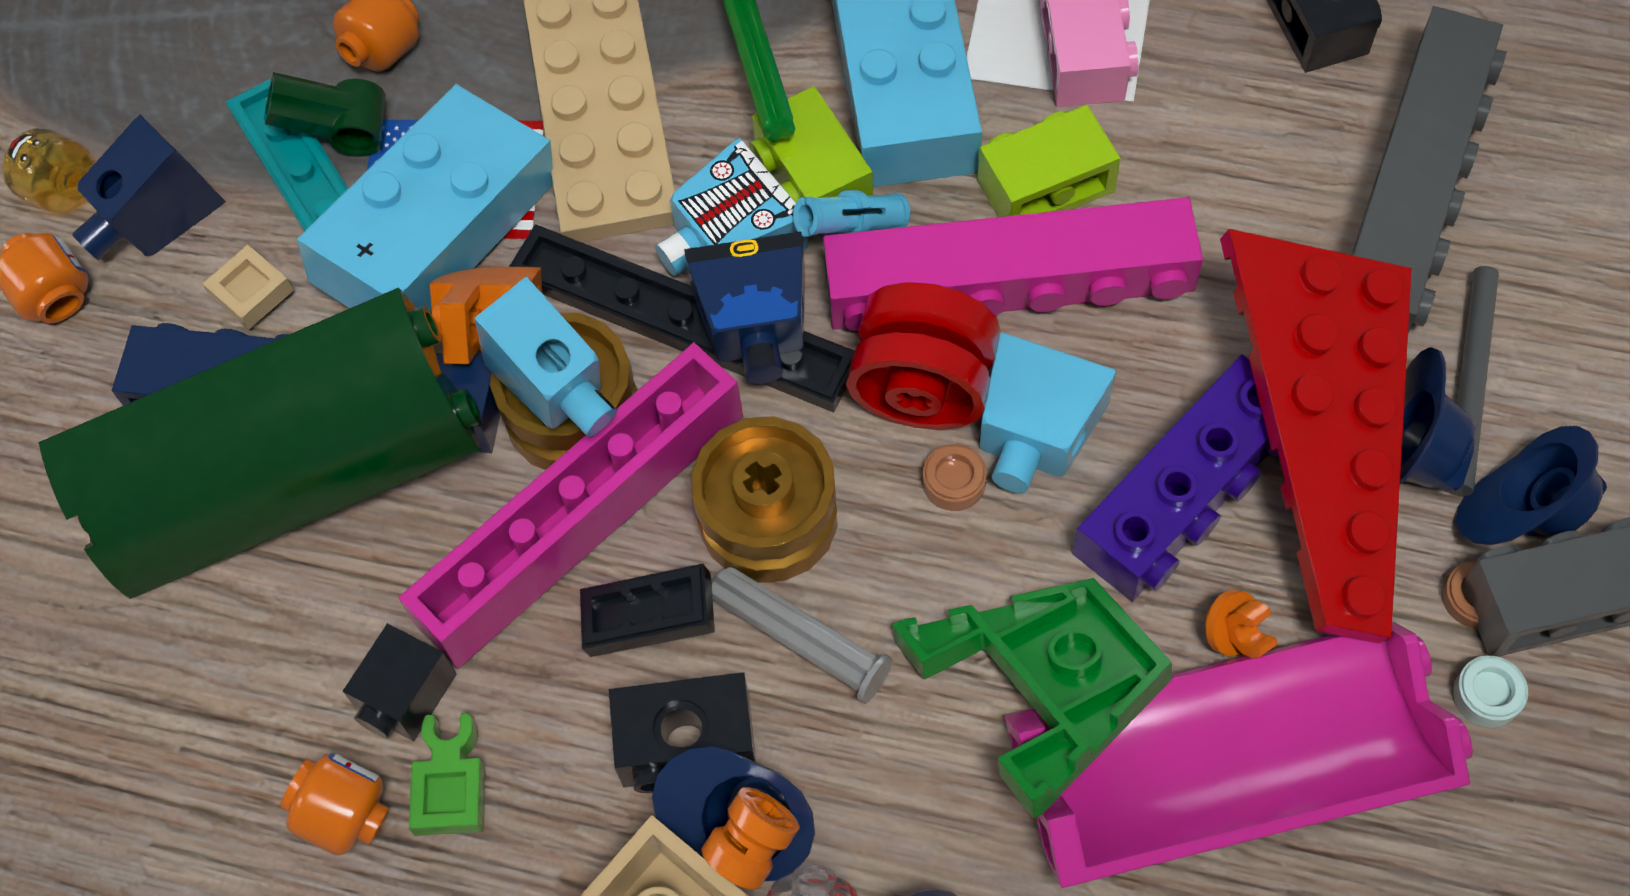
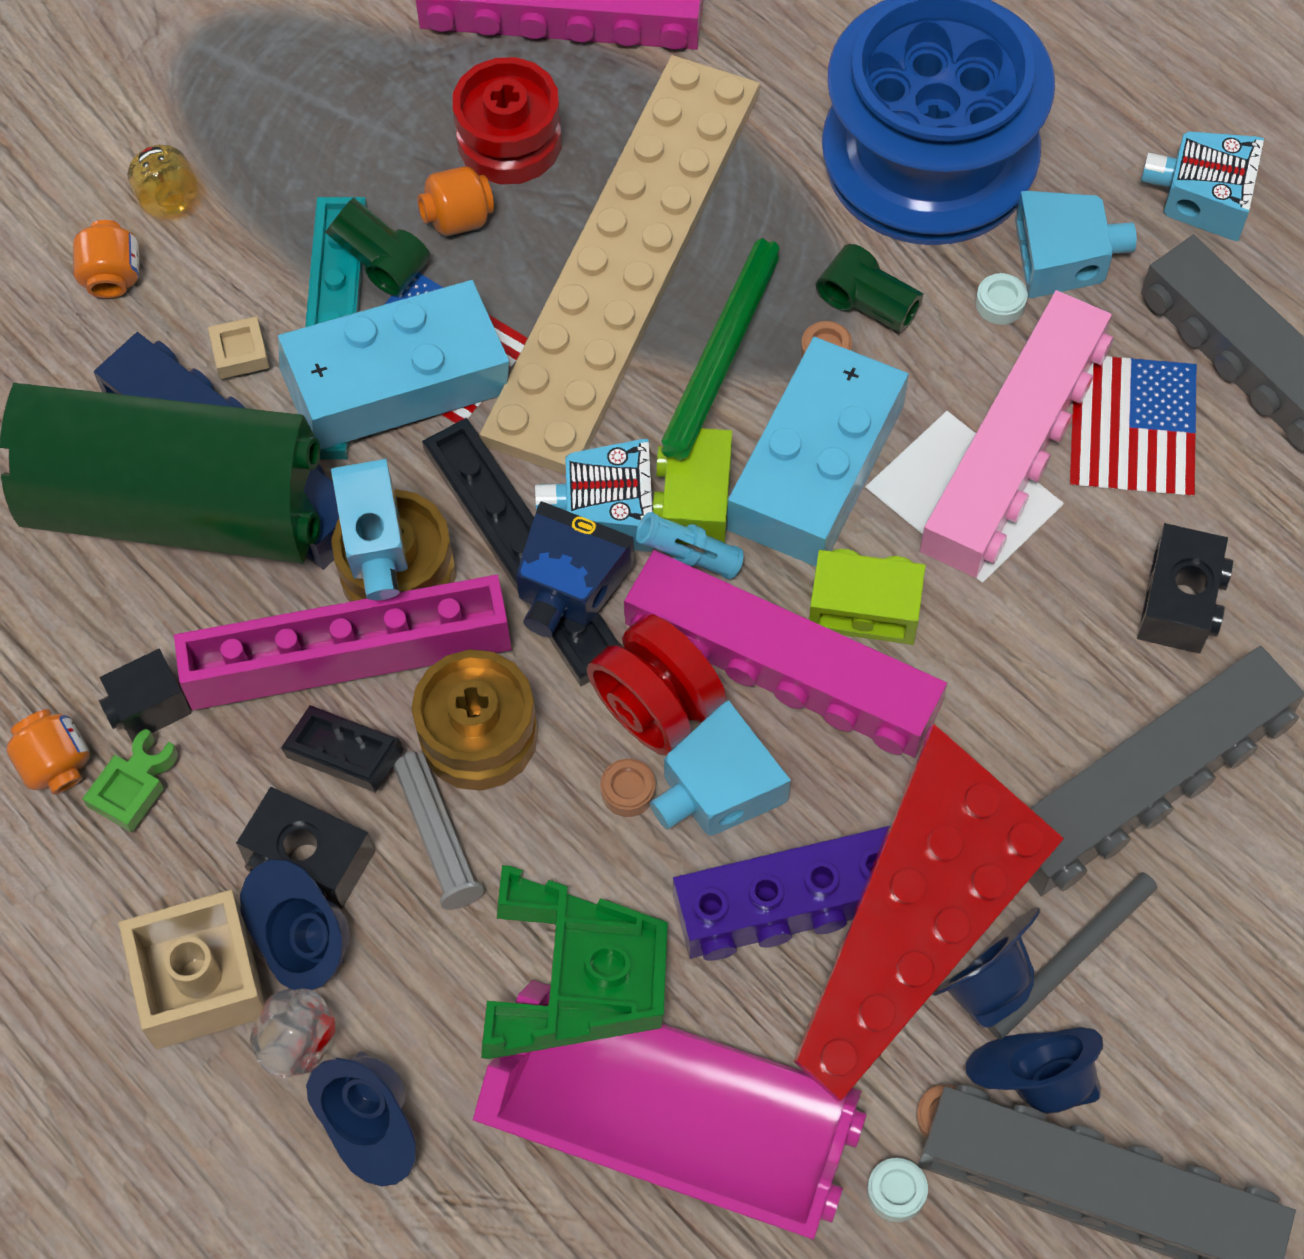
camera: 30 degrees right, 0 degrees up
dark blue torso [72,114,226,260] -> none
orange brick [430,267,542,364] -> none
orange wheel [701,787,800,890] -> none
orange plate [1205,589,1277,659] -> none

